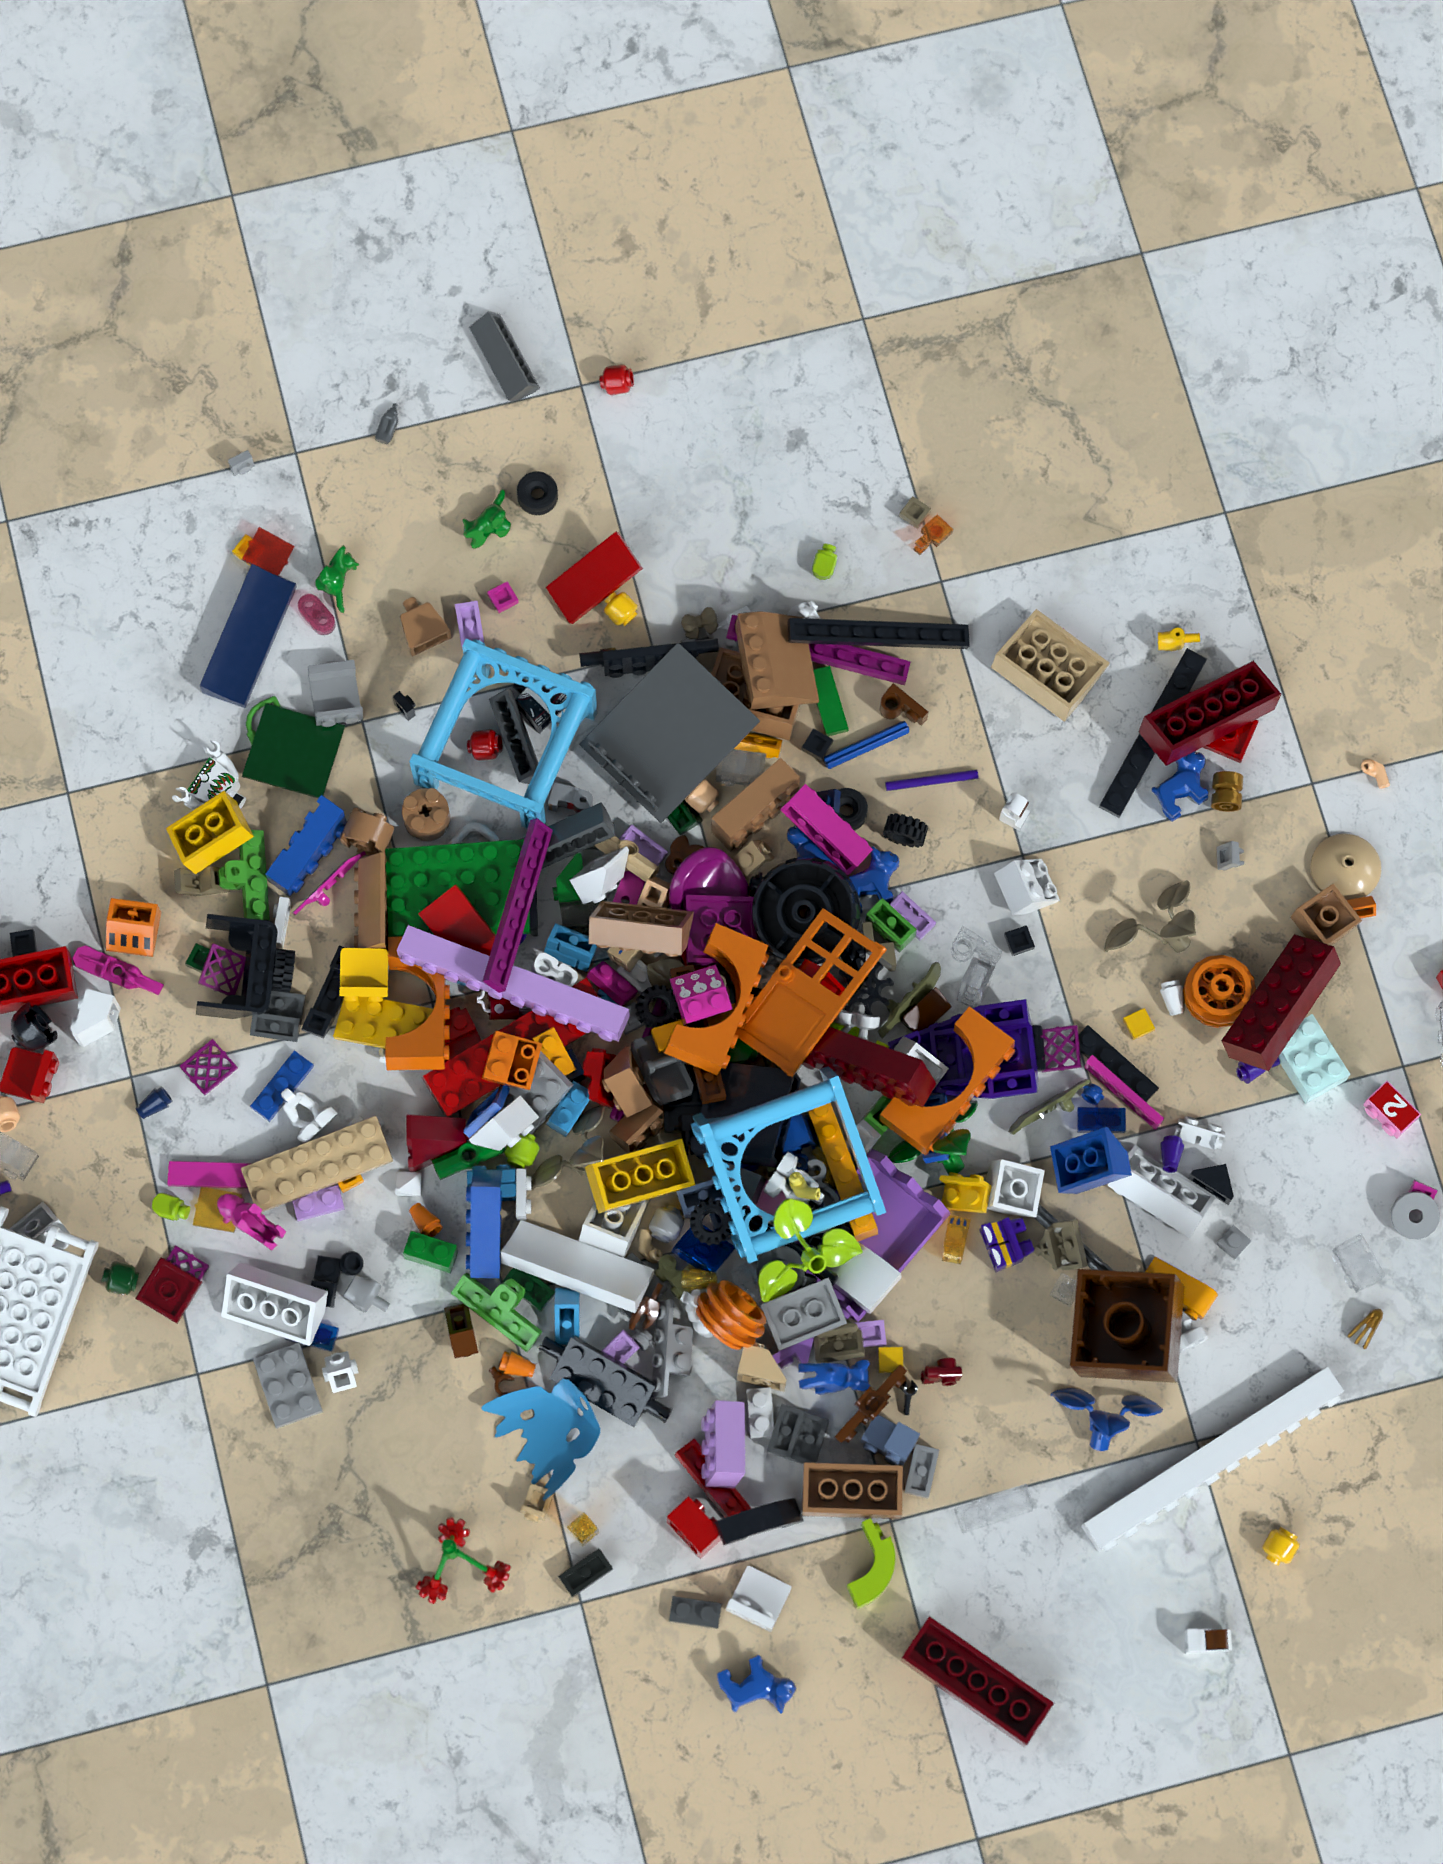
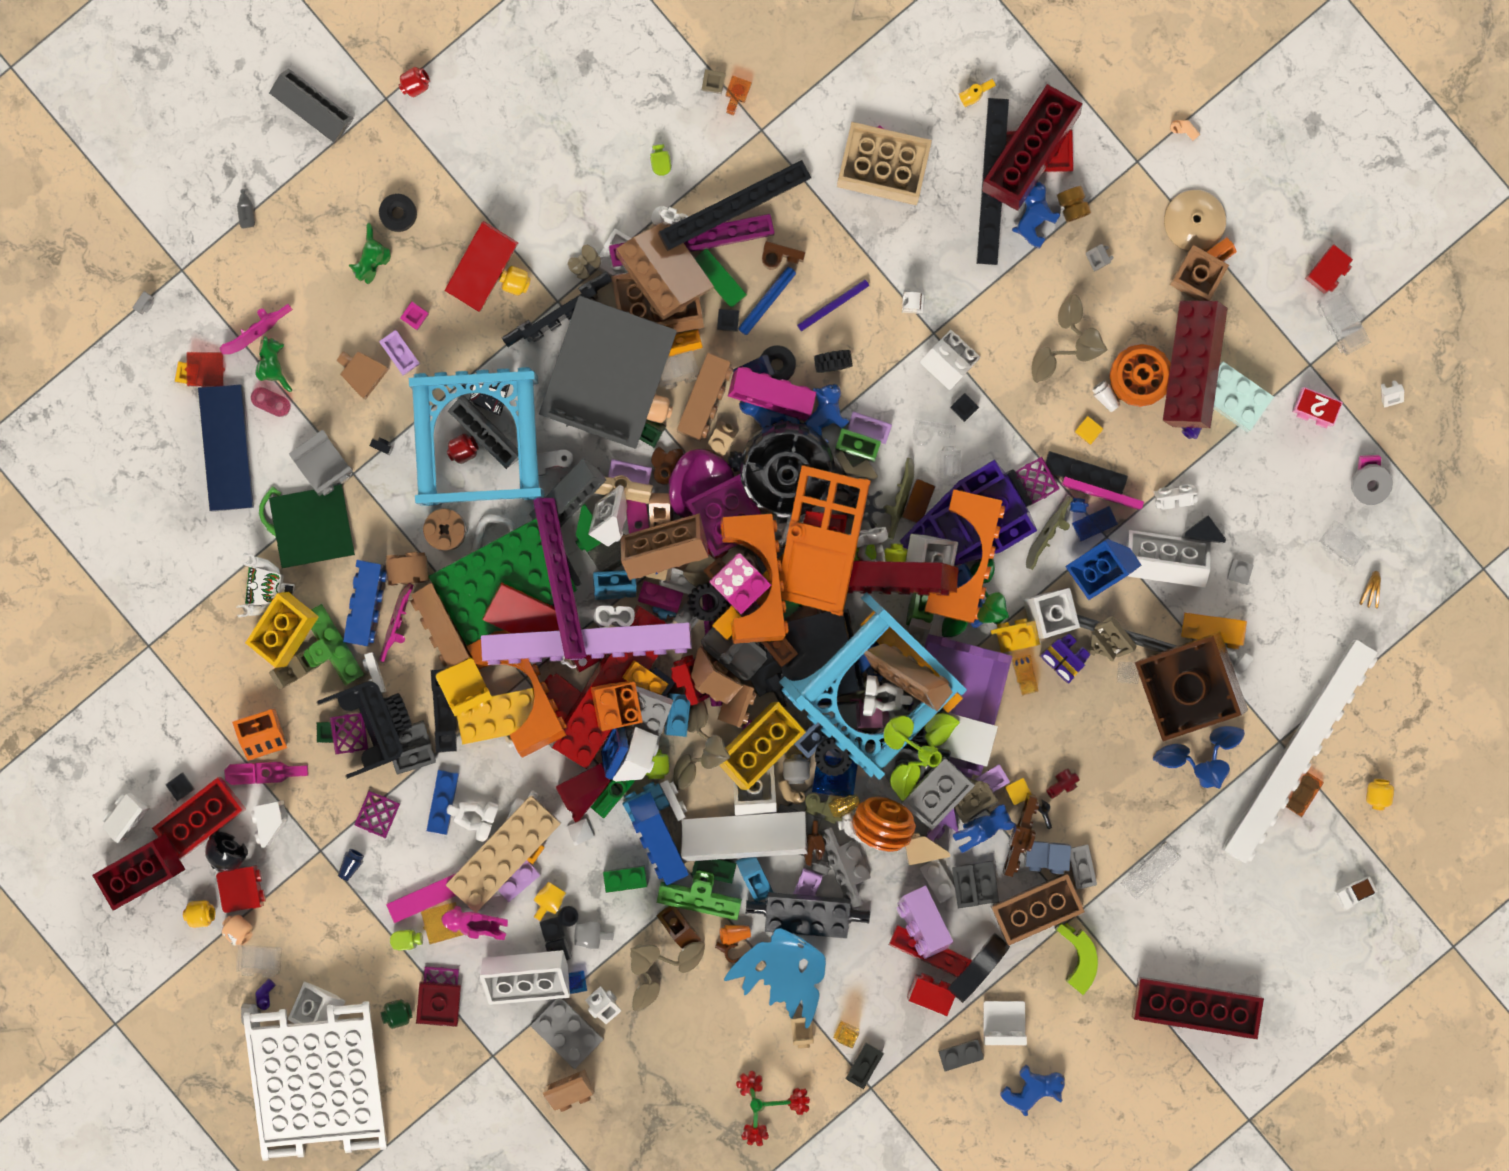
camera: 20 degrees left, 15 degrees up
orange cone [409,1203,442,1237] -> none
light yellow arm [789,1172,821,1200] -> none
dark purple cone [1160,1135,1184,1173] -> none
none -> dark pink piece [219,304,293,354]
none -> yellow piece [534,882,566,921]
none -> medium nougat slope [543,1070,594,1112]
none -> dark tan plant [630,942,705,1012]
none -> medium nougat slope [864,643,953,711]
none -> clear orange tile [1285,772,1324,817]

